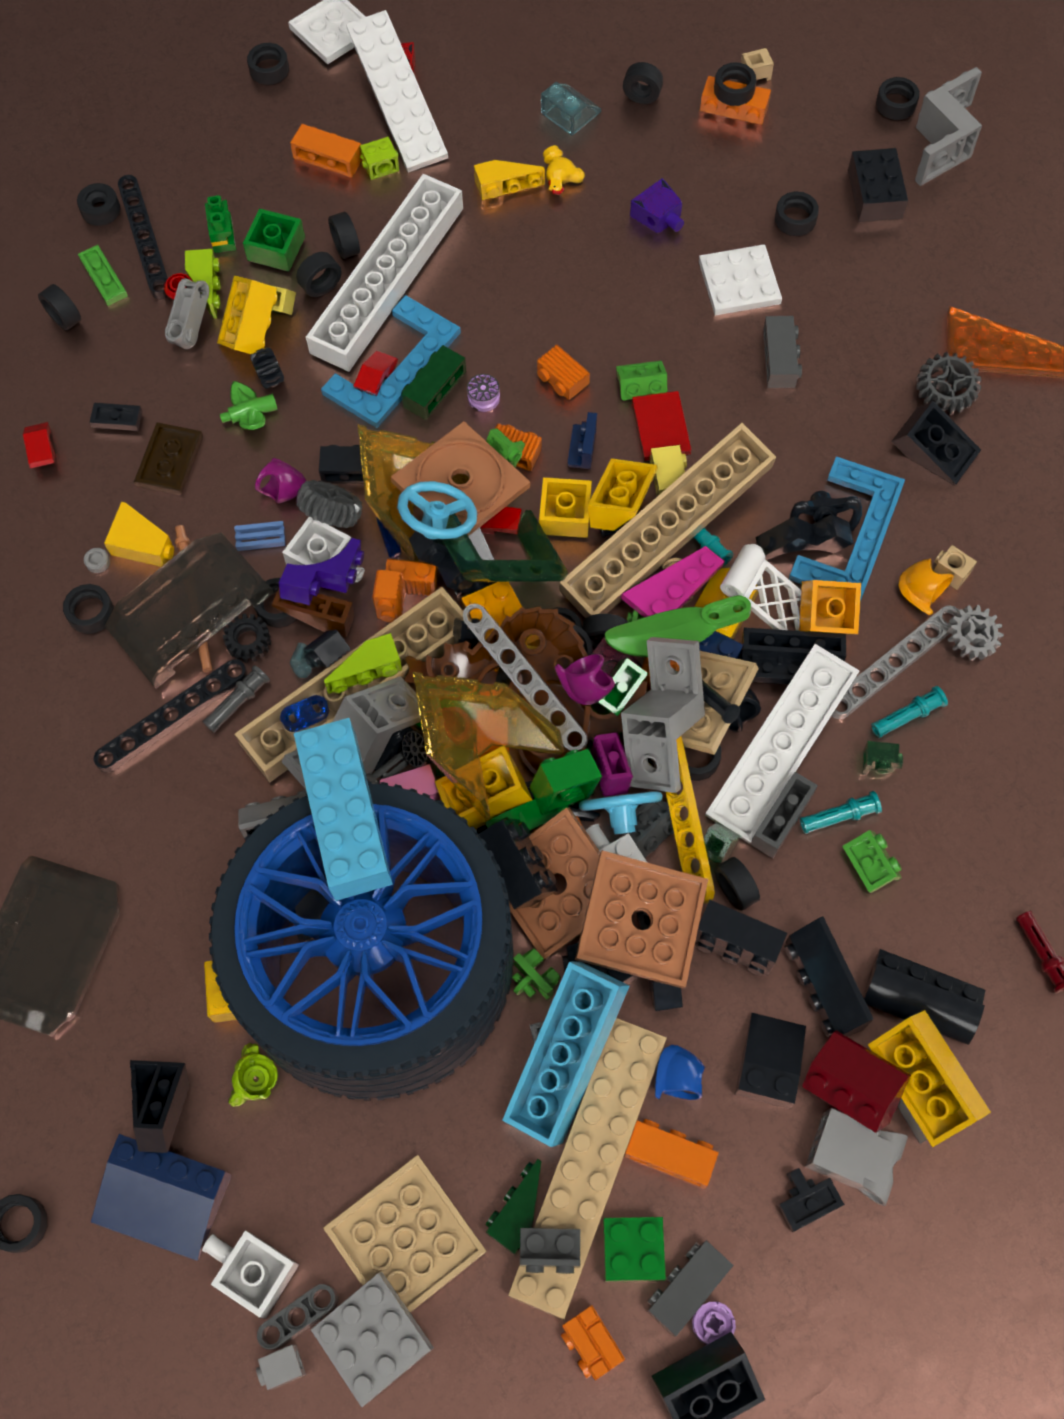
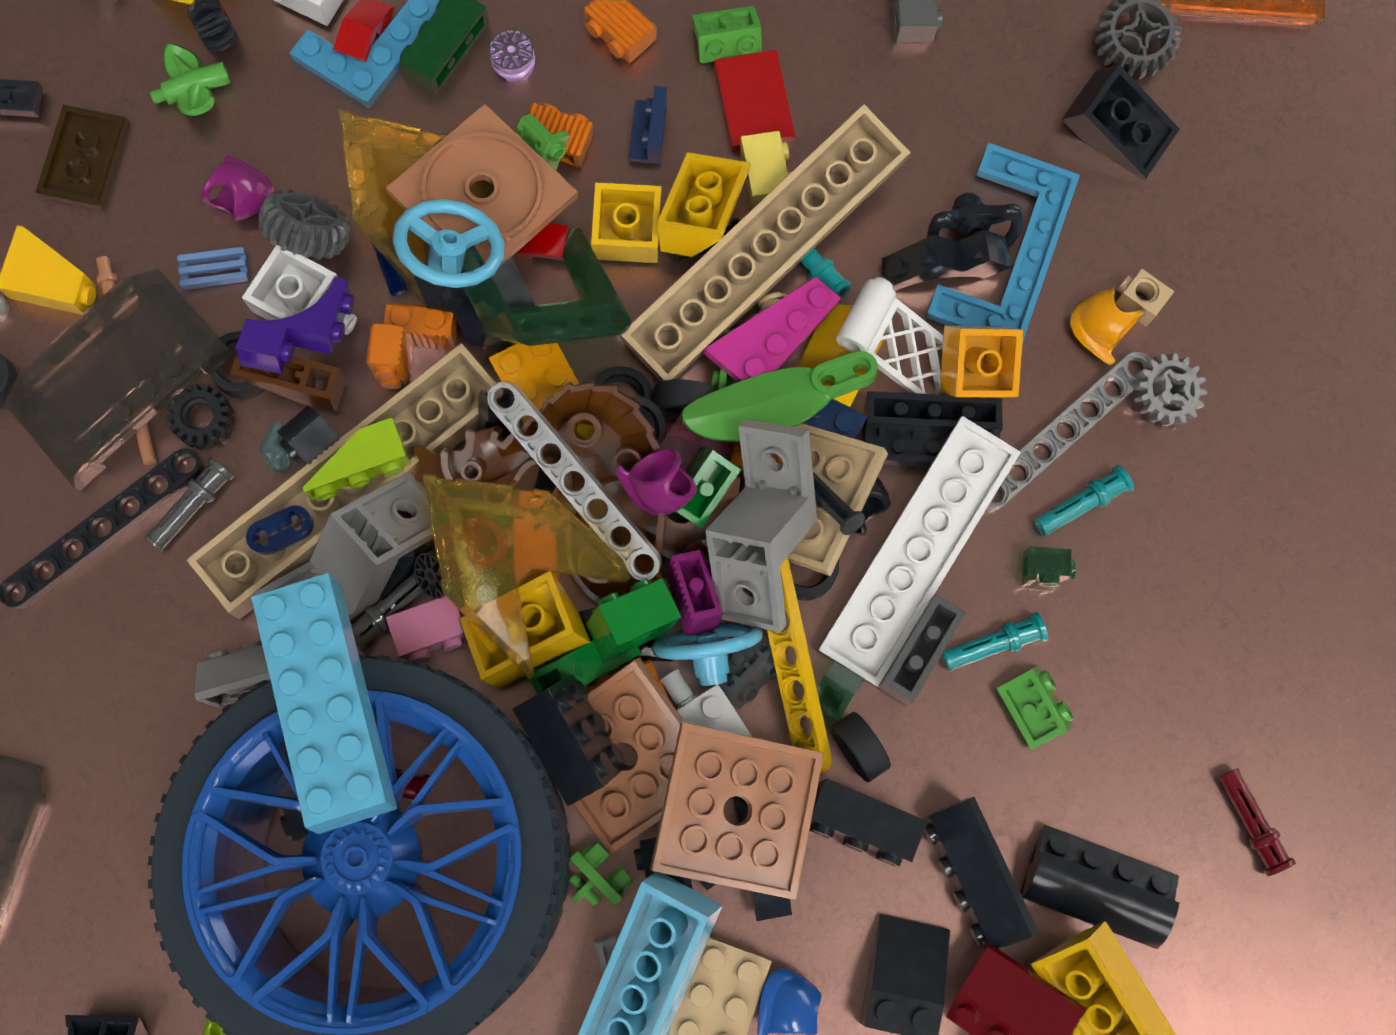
camera: 10 degrees left, 10 degrees up
black brick [319,445,371,484] -> none

